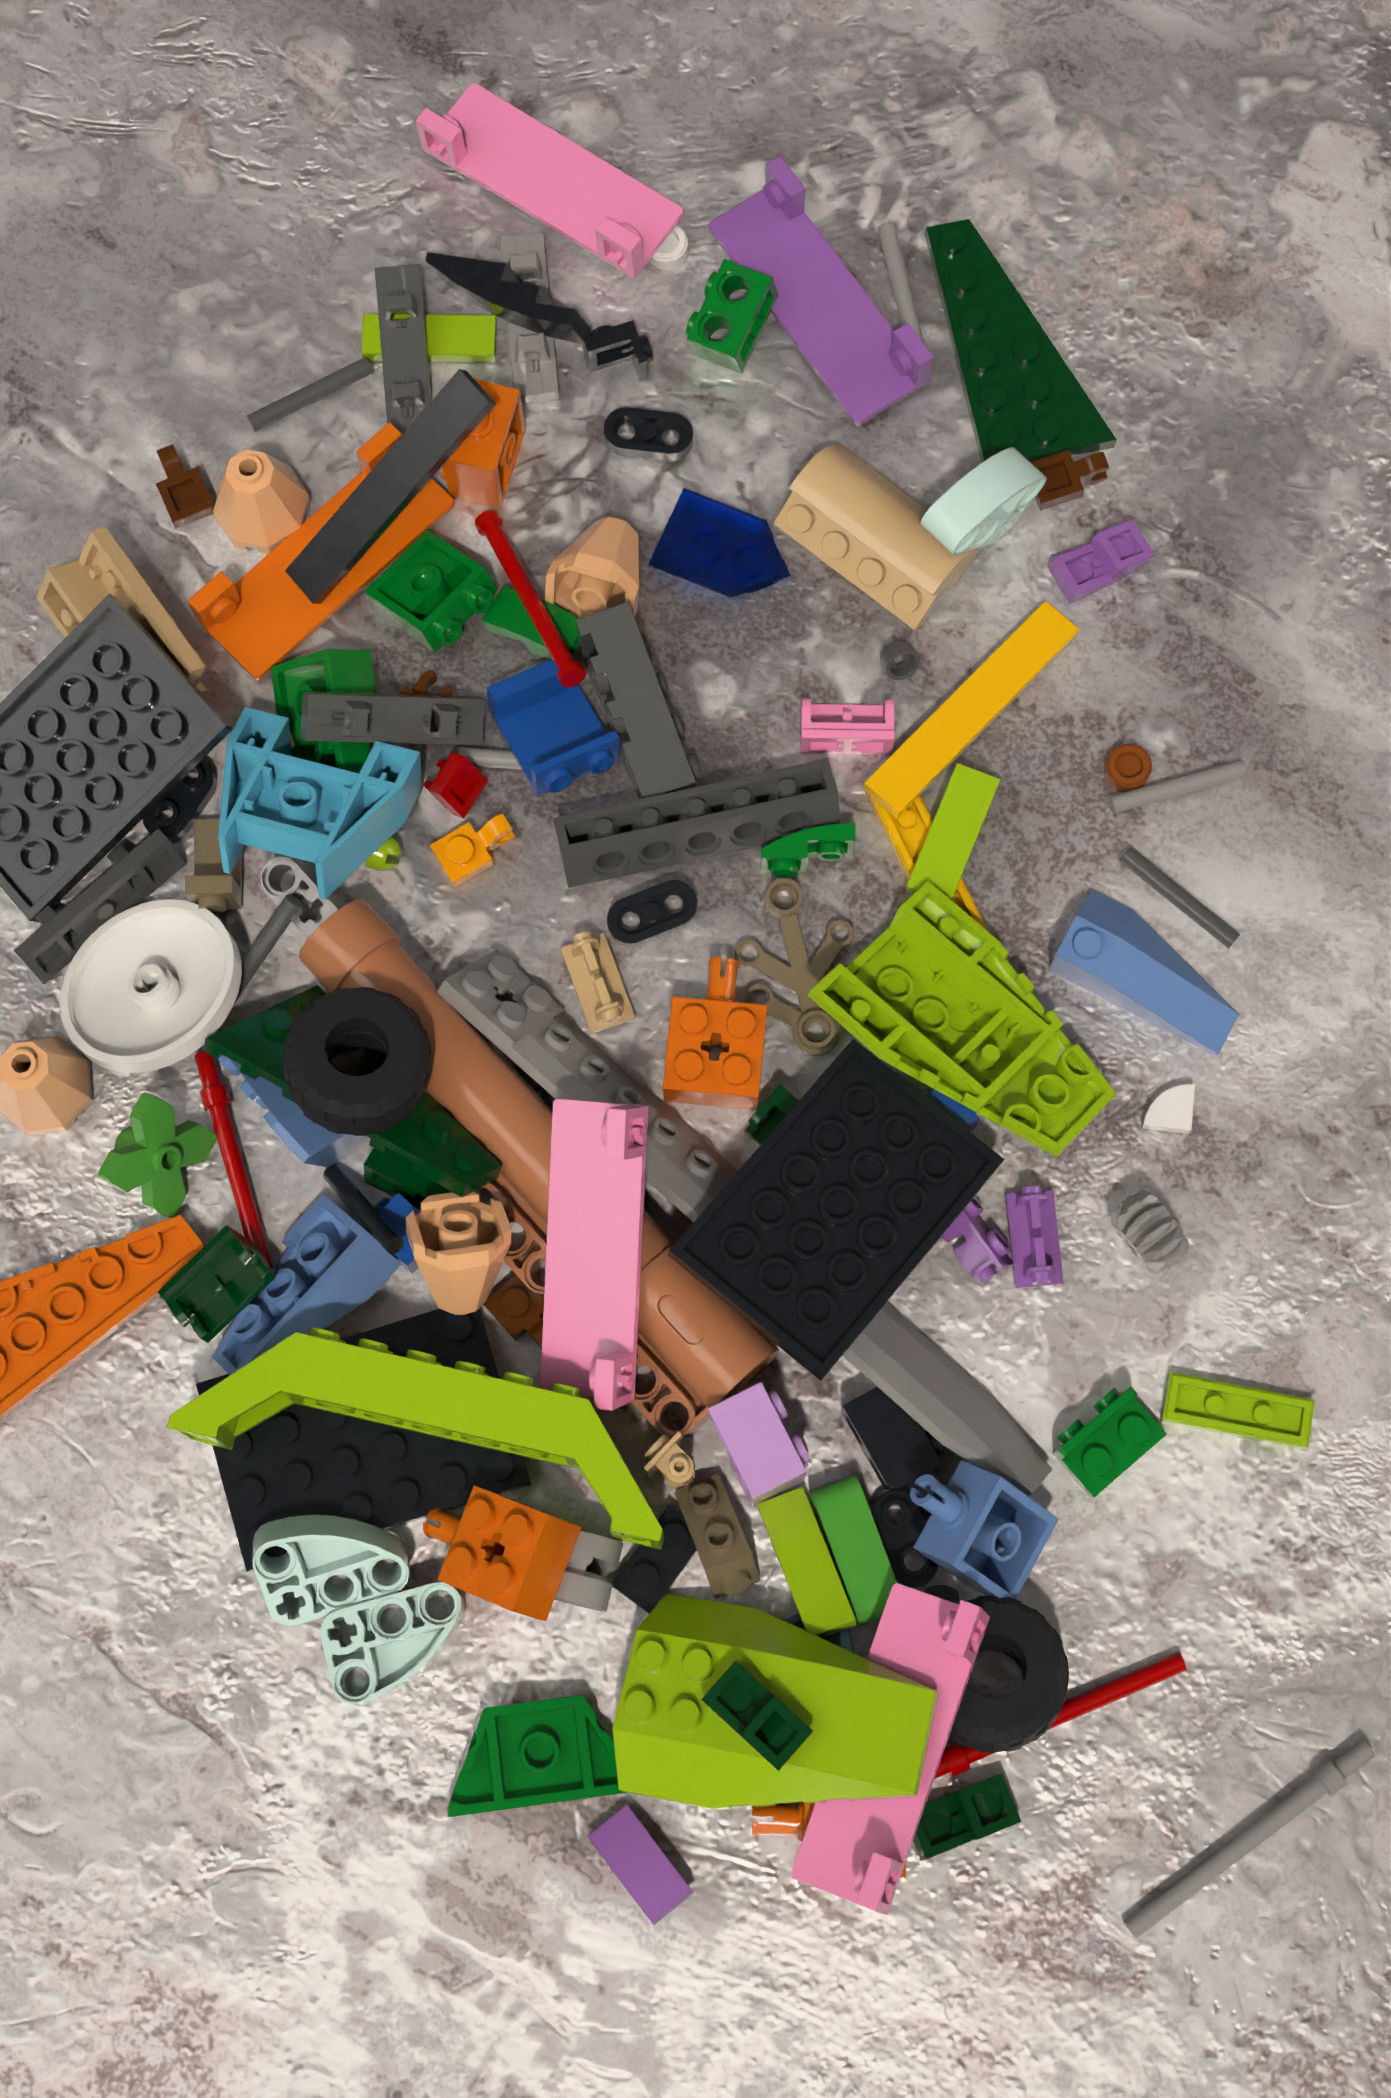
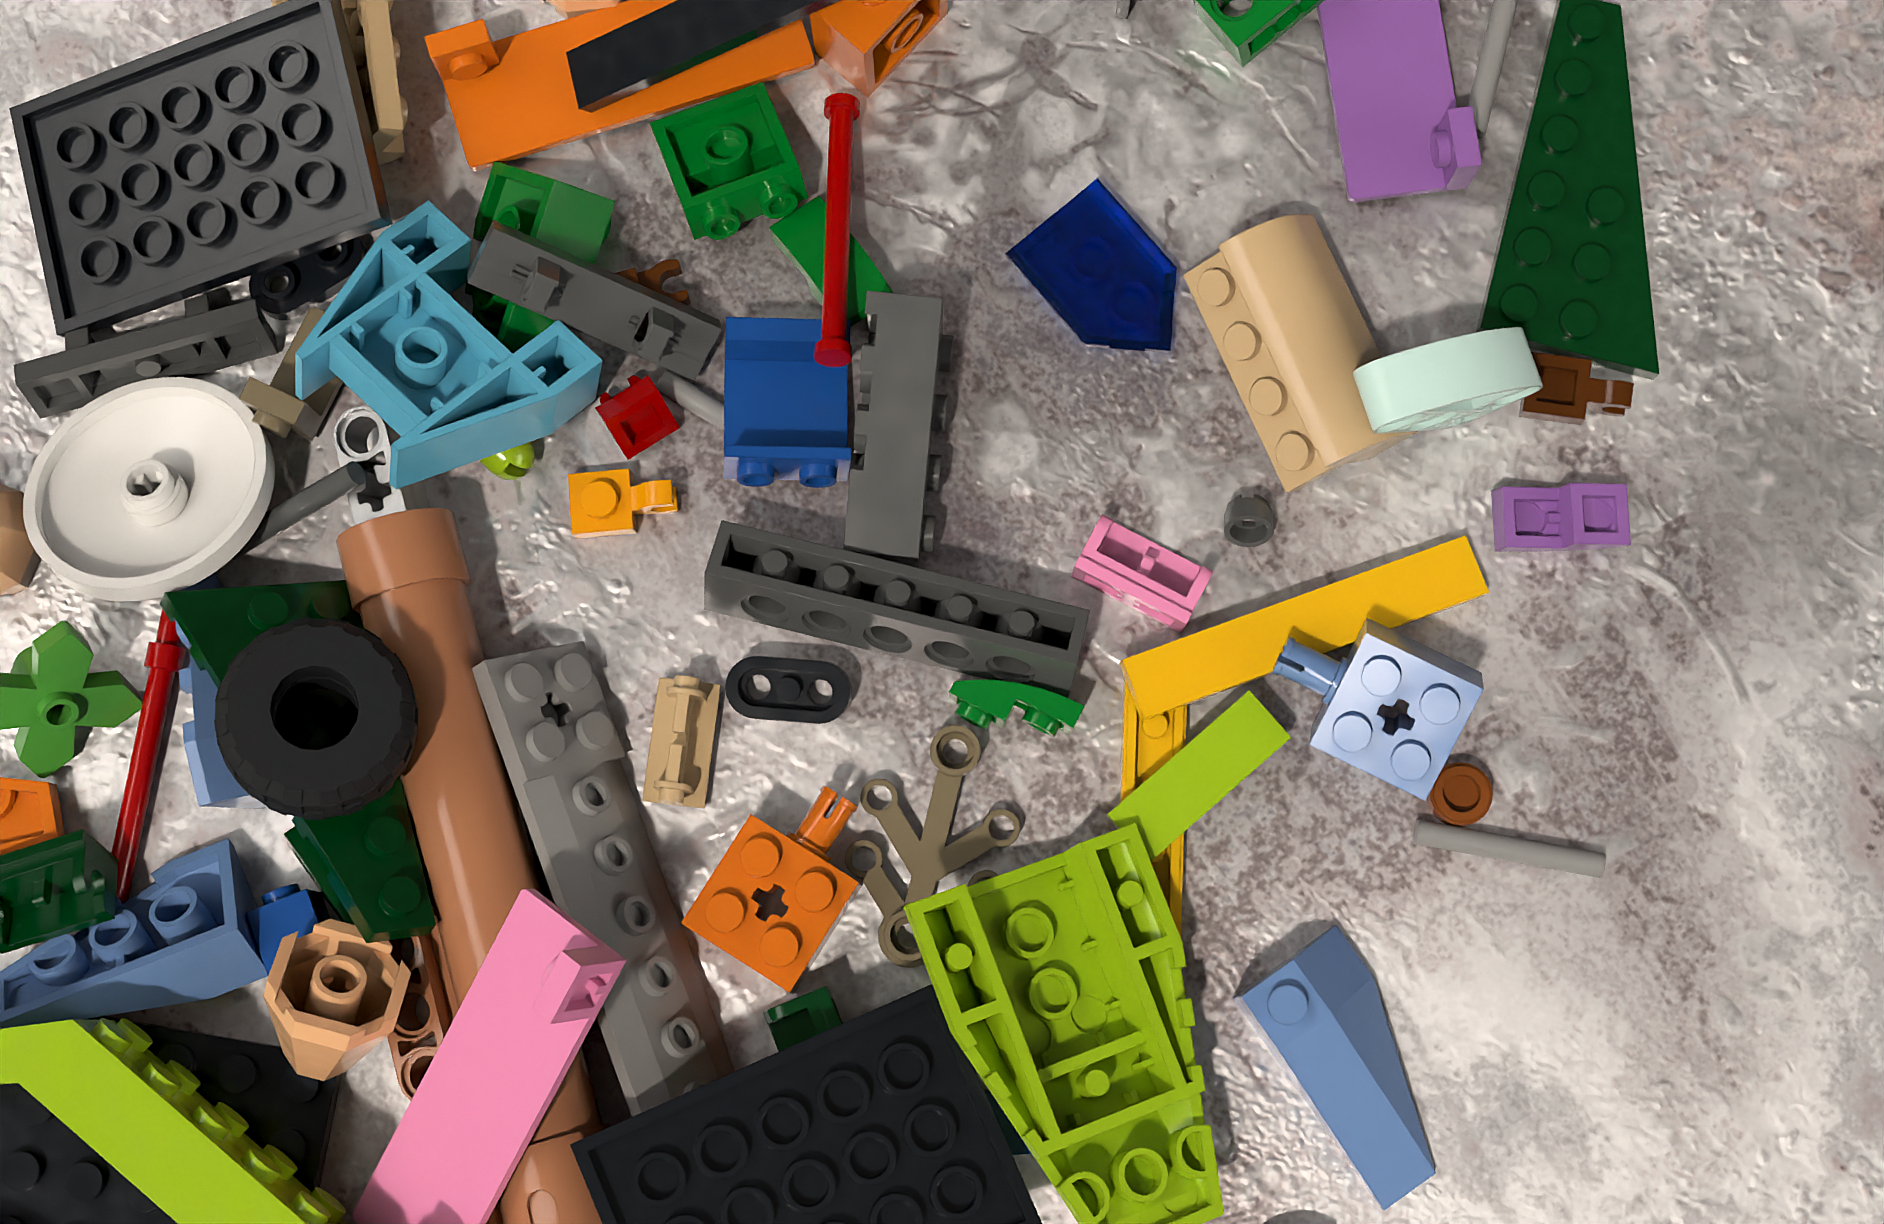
camera: 25 degrees right, 5 degrees up
black bar [323,1165,404,1254] -> none
reddish brown plate [483,1274,544,1349] -> none
light nougat cone [545,516,639,618] -> none
black plate [604,407,693,462] -> none
dark grey bar [1119,847,1240,949] -> none
none -> brick [1272,618,1484,801]

